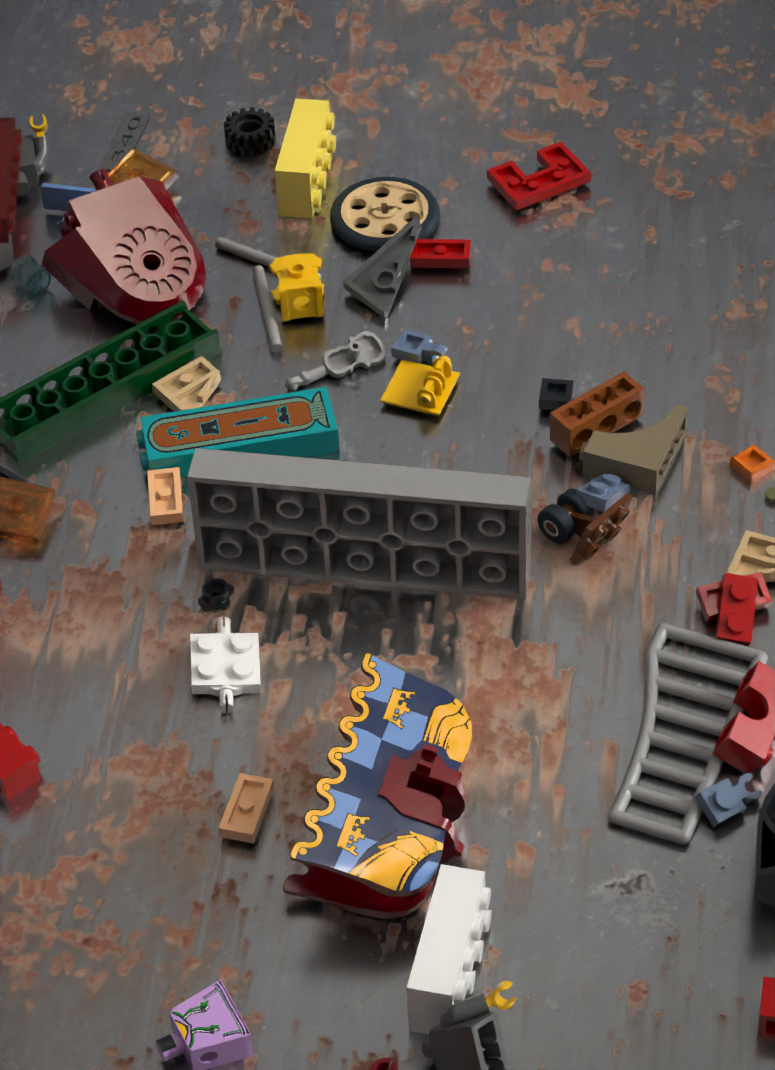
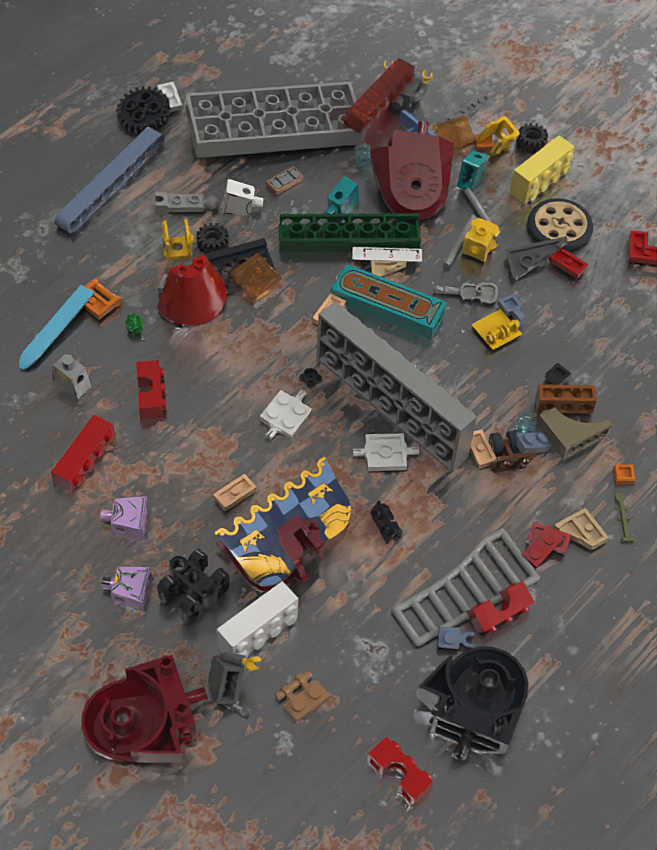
camera: 30 degrees right, 10 degrees up
none -> lavender torso [100,496,148,539]
none -> black piece [157,549,230,625]
none -> medium nougat plate [274,670,330,723]
none -> teal torso [324,176,360,214]
none -> white sticker [353,247,422,262]
none -> white plate [353,433,419,471]
none -> black hinge [370,500,402,544]
none -> teal torso [457,151,488,192]
none -> light nougat plate [470,429,496,469]
none -> orange tile [474,134,494,151]
none -> yellow piece [477,116,519,157]
none -> clear light blue wheel [515,413,536,433]

